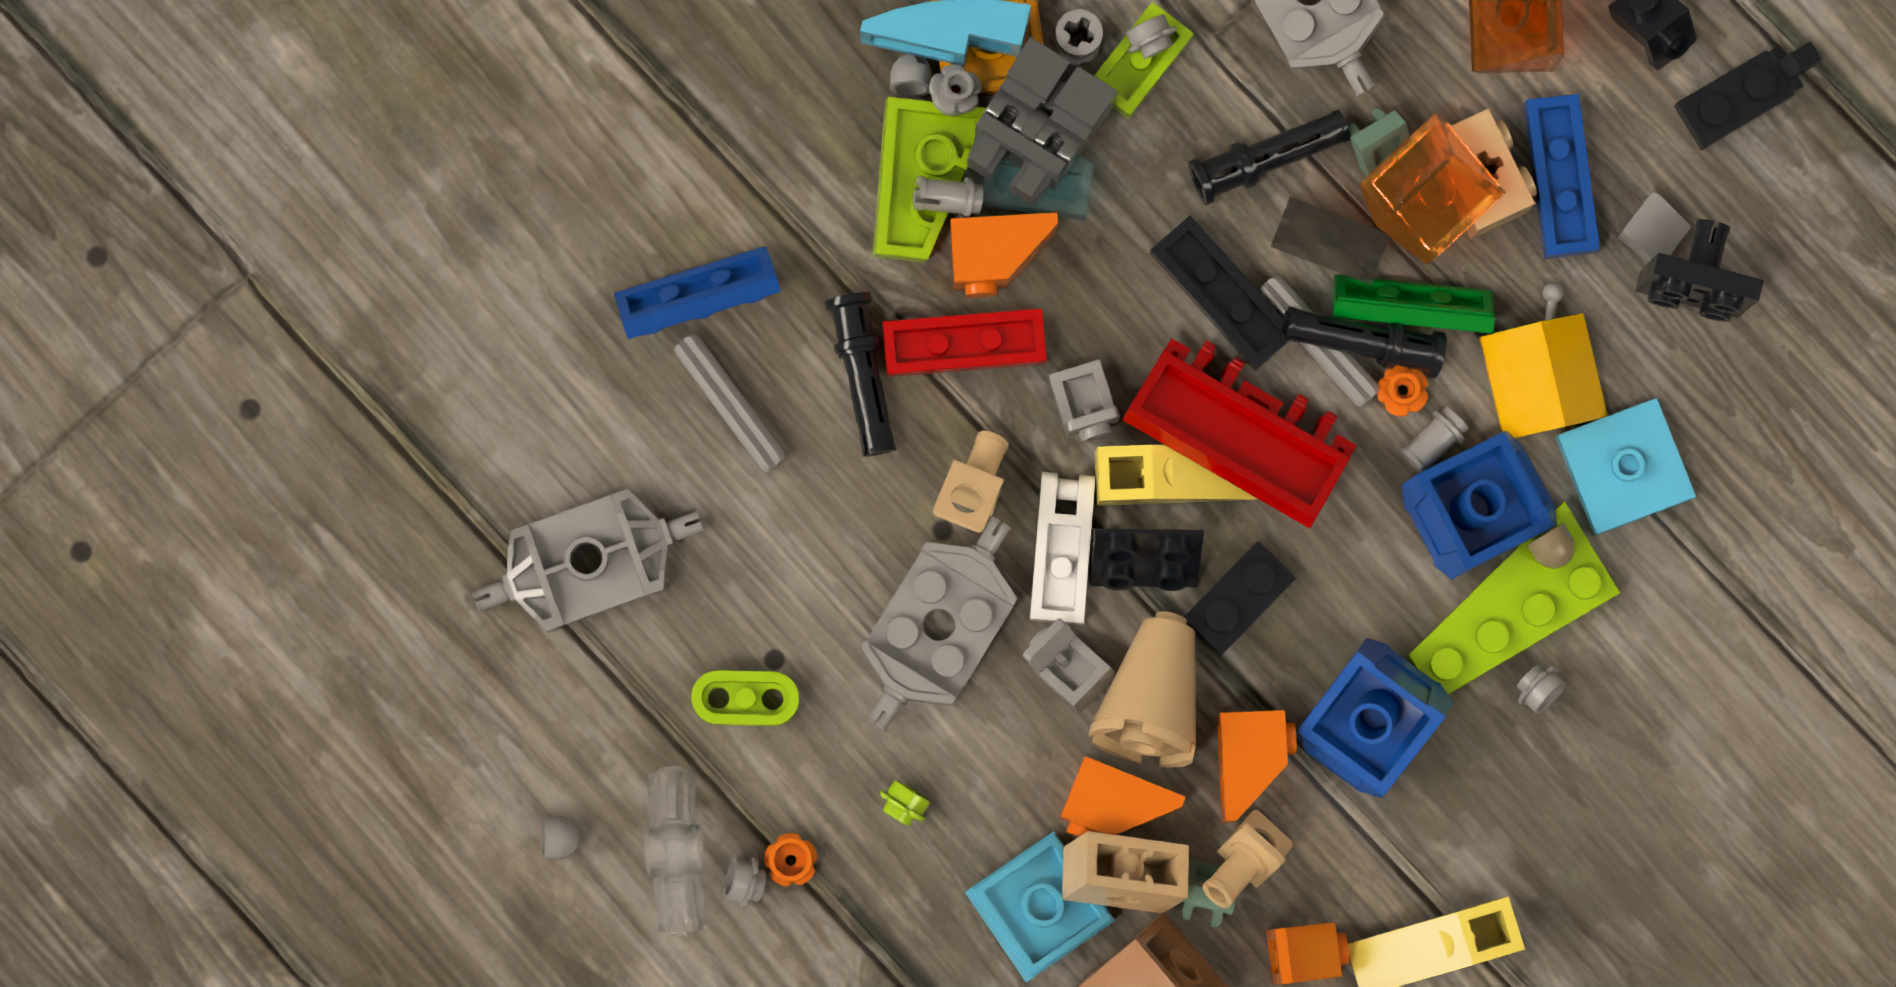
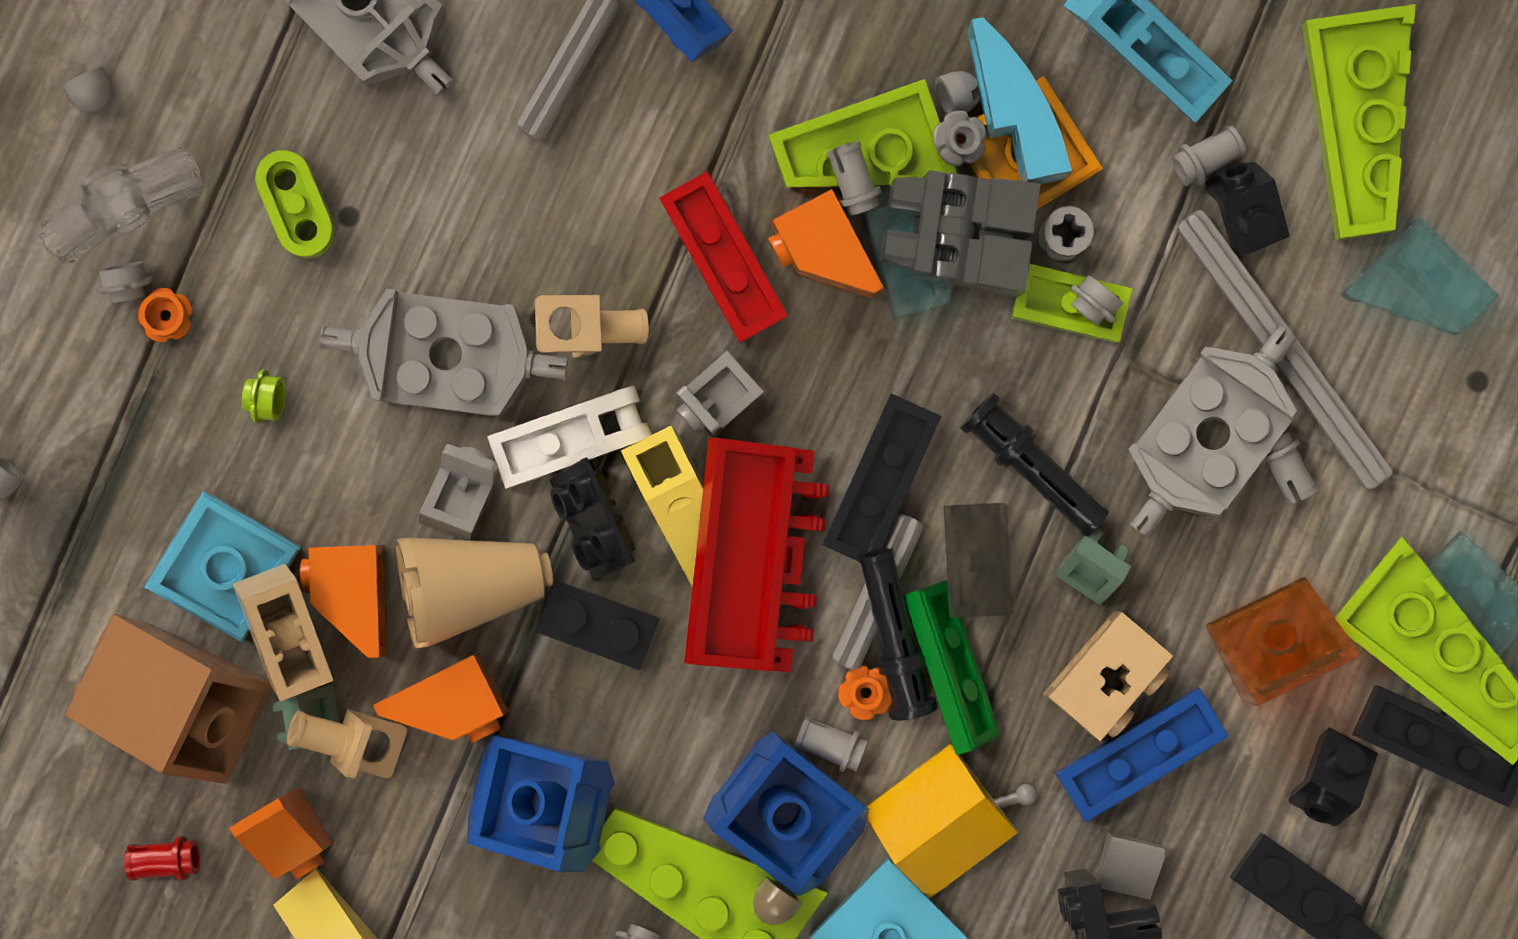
camera: 70 degrees right, 5 degrees up
black pin [825,292,896,457] -> none
clear orange slope [1359,113,1507,264] -> none

